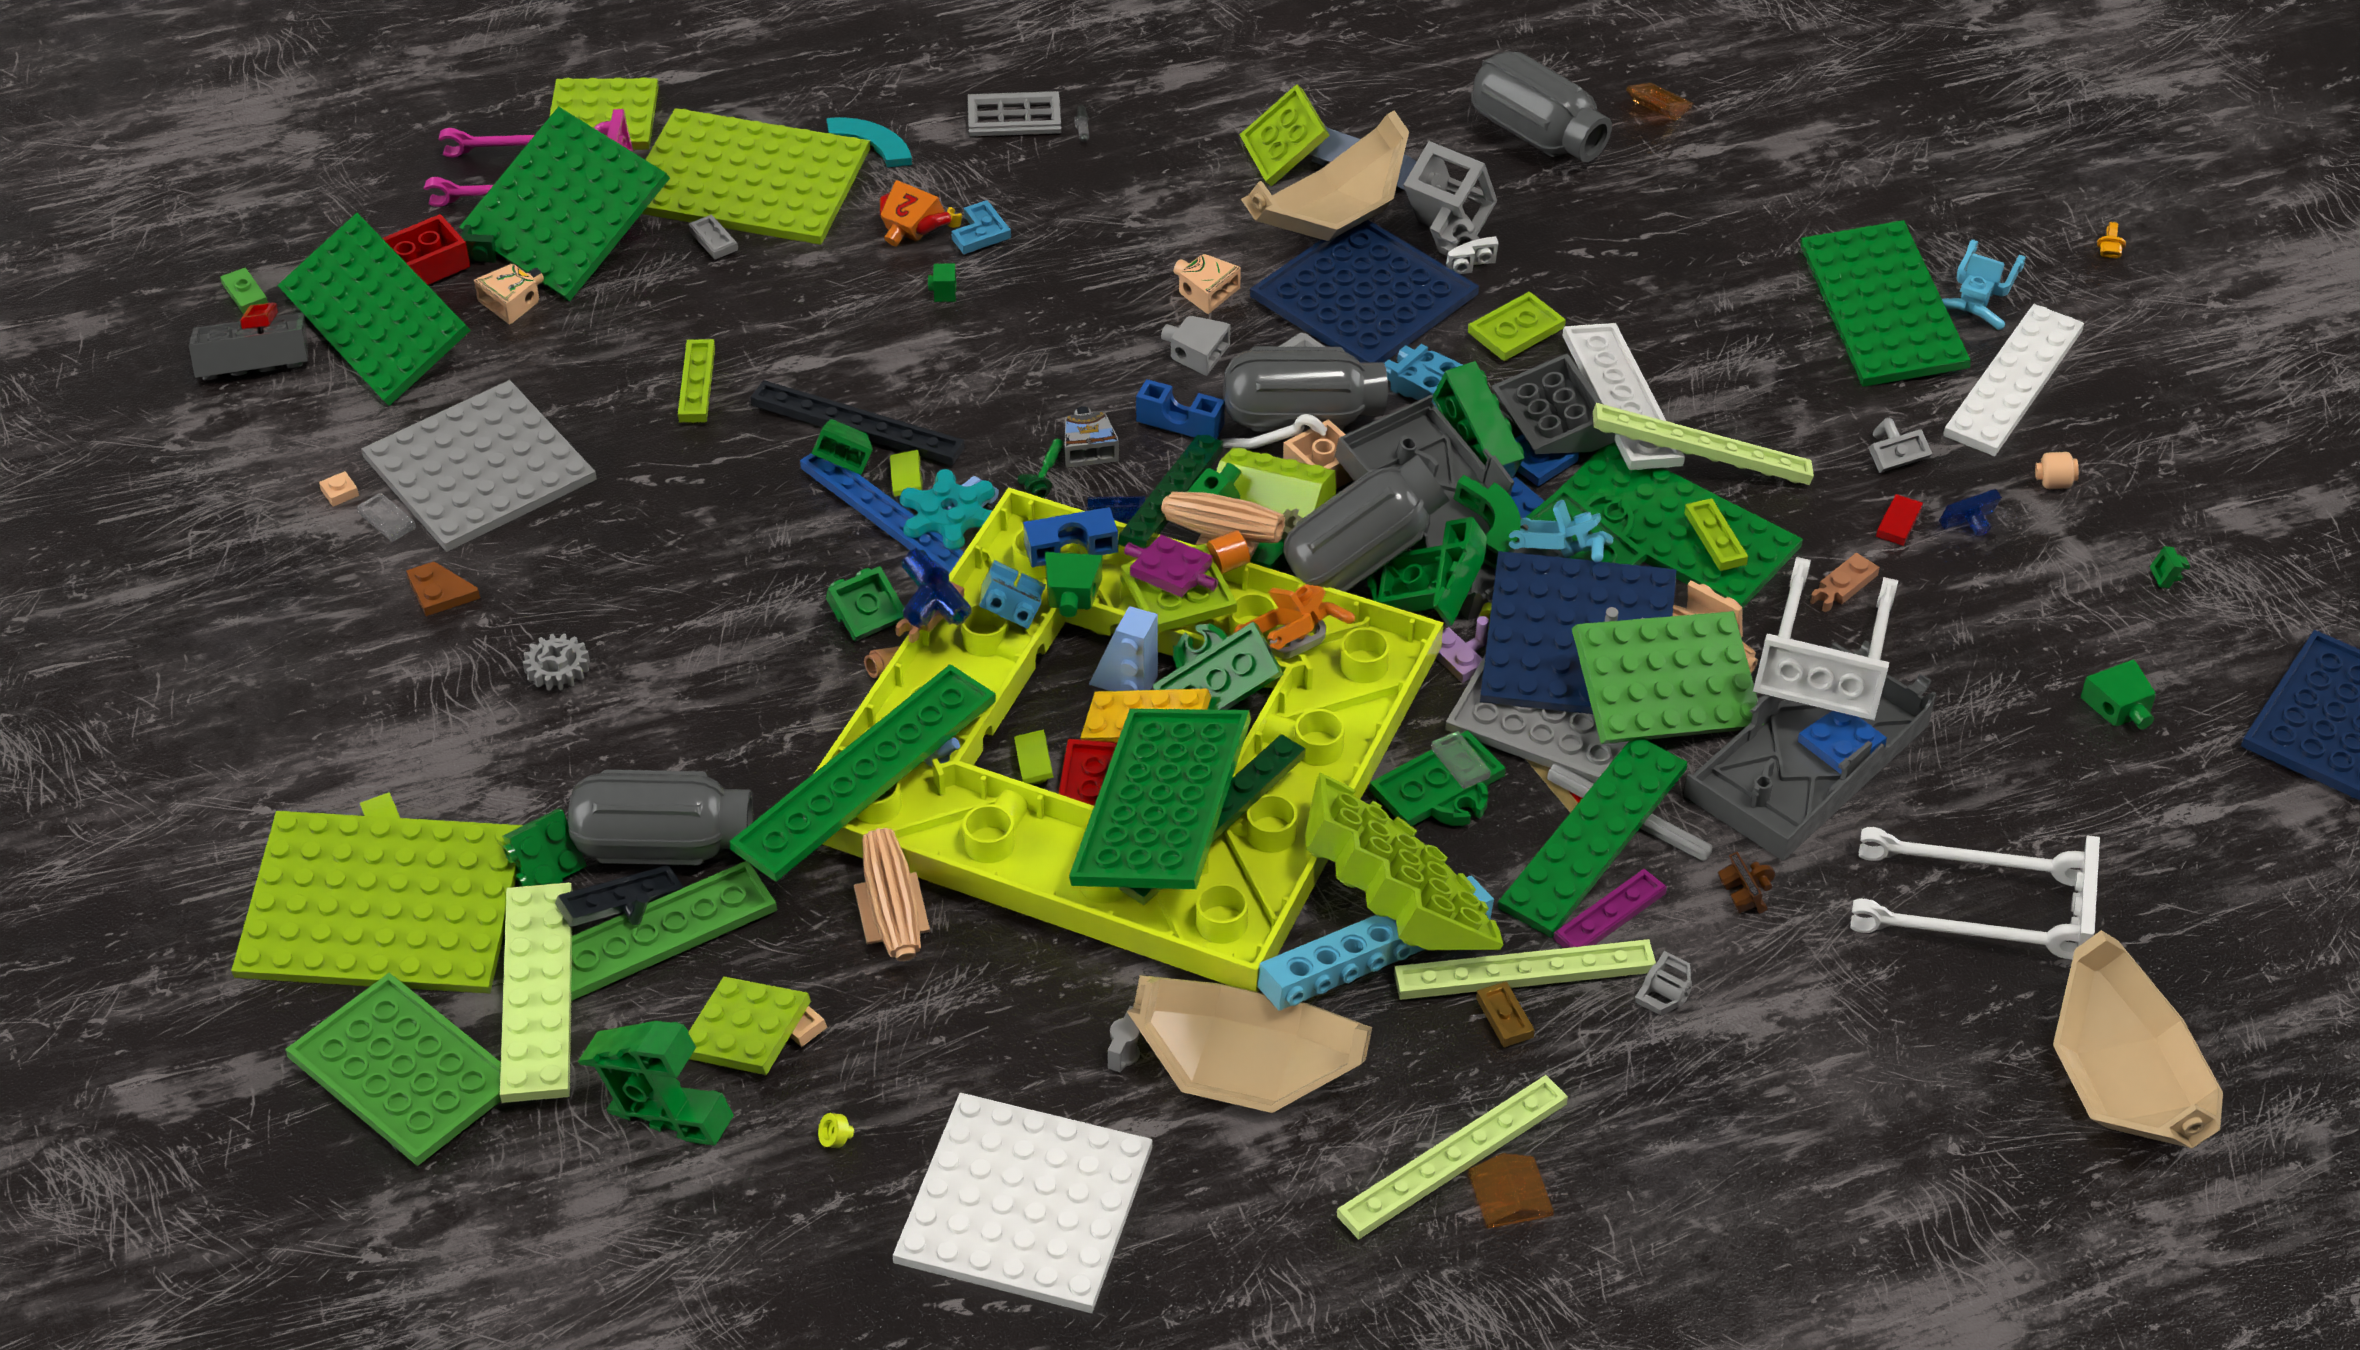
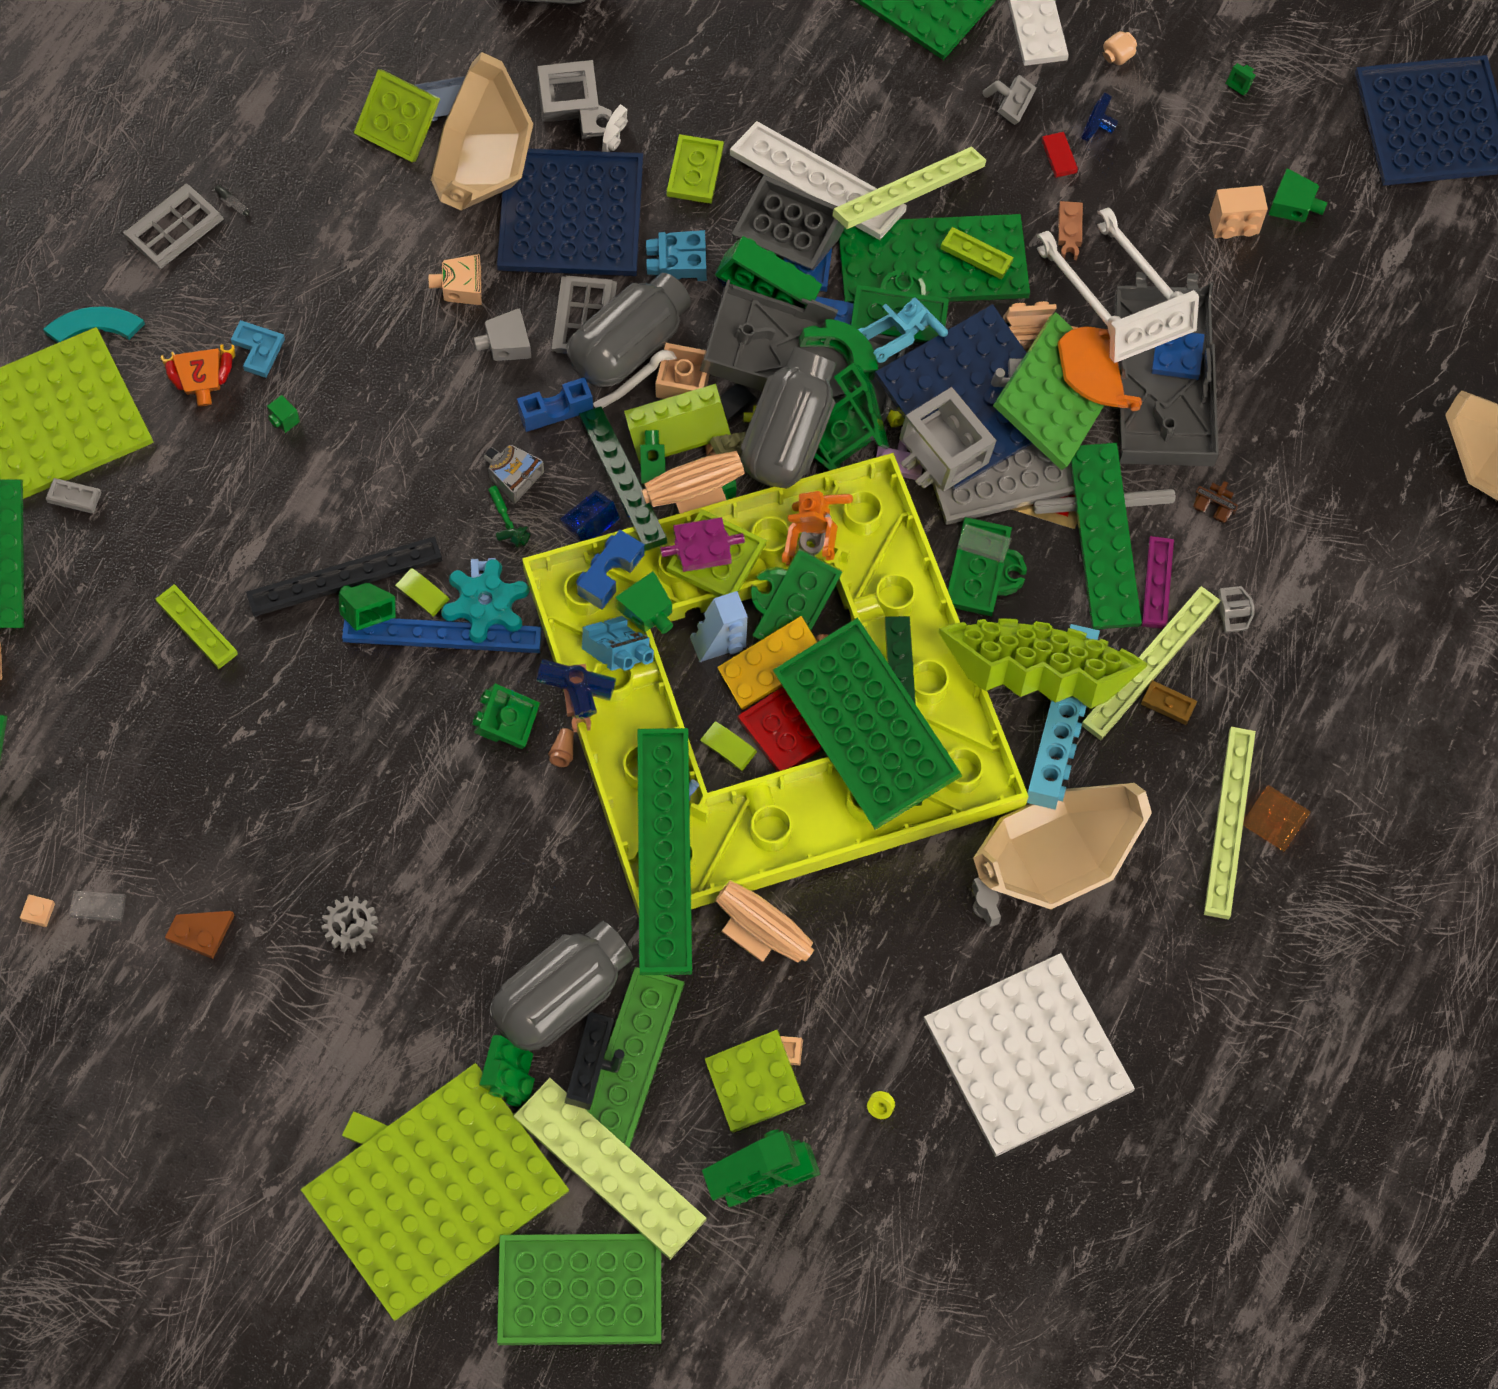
camera: 45 degrees left, 20 degrees up
light grey plate [361,380,597,552] -> none
orange piece [1207,530,1250,574] -> none
white piece [1850,827,2100,960] -> none
none -> light grey piece [899,387,996,492]
none -> orange piece [1057,327,1142,411]
none -> light nougat brick [1209,185,1268,239]

